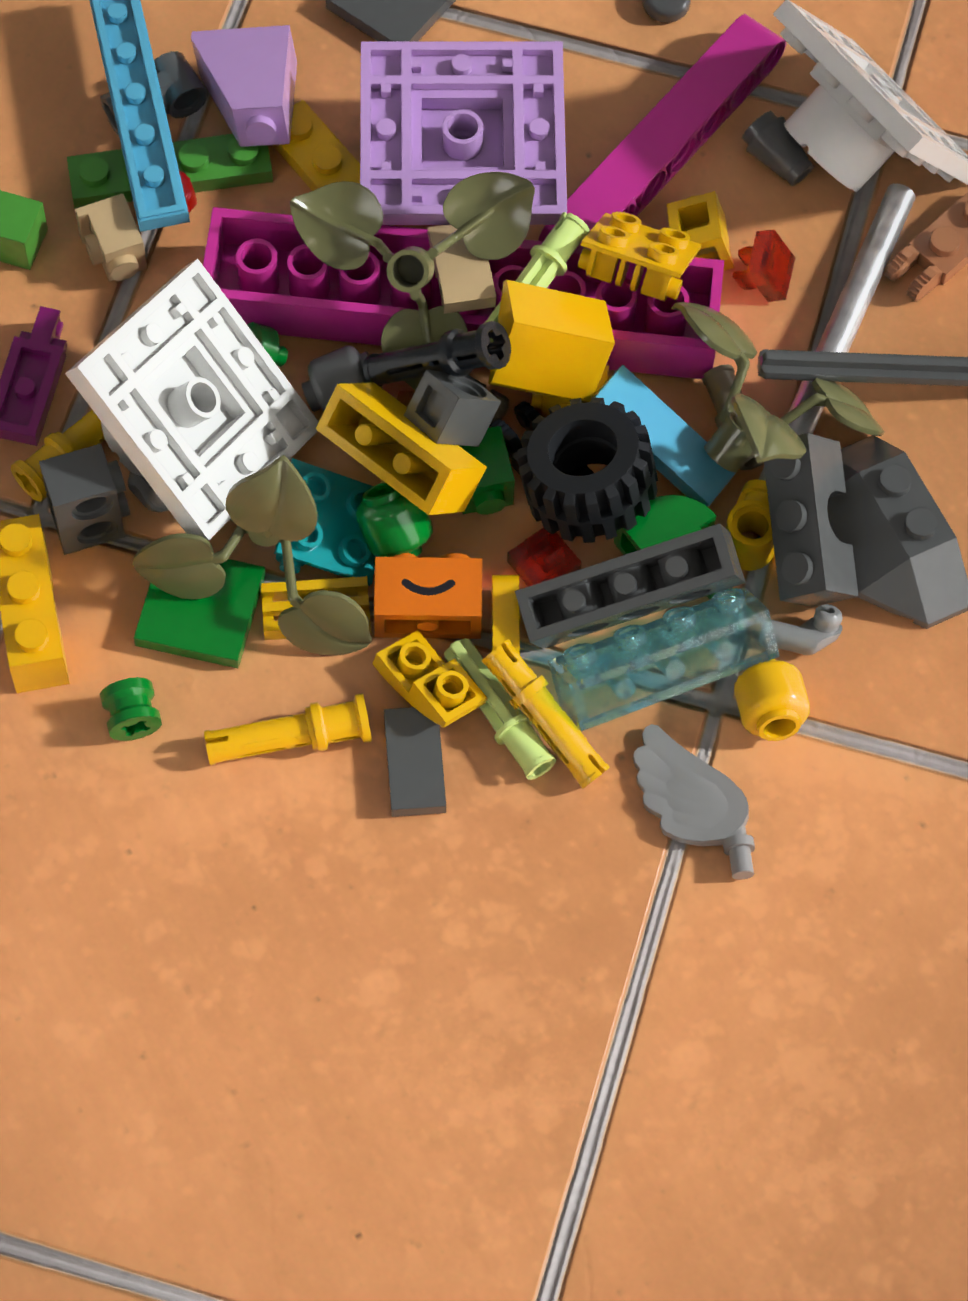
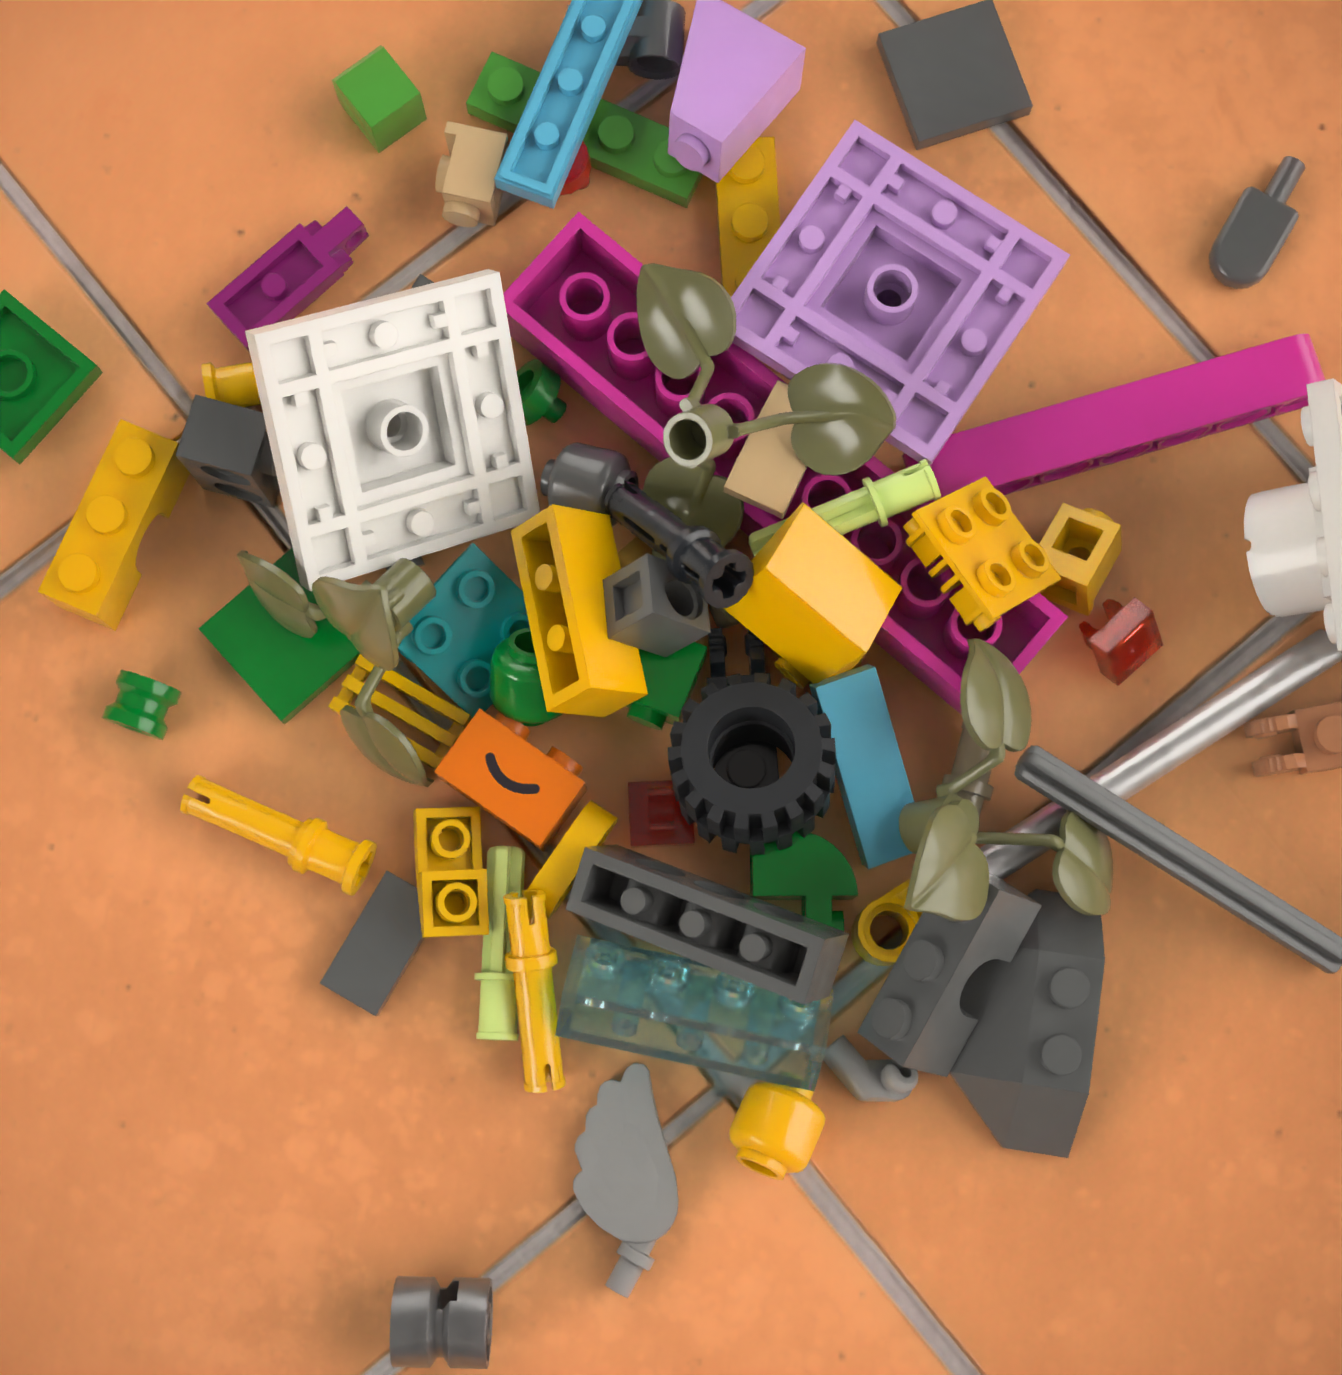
camera: 35 degrees right, 15 degrees up
dark grey cone [742,111,814,186] -> none
none -> flat silver wheel [390,1276,493,1369]

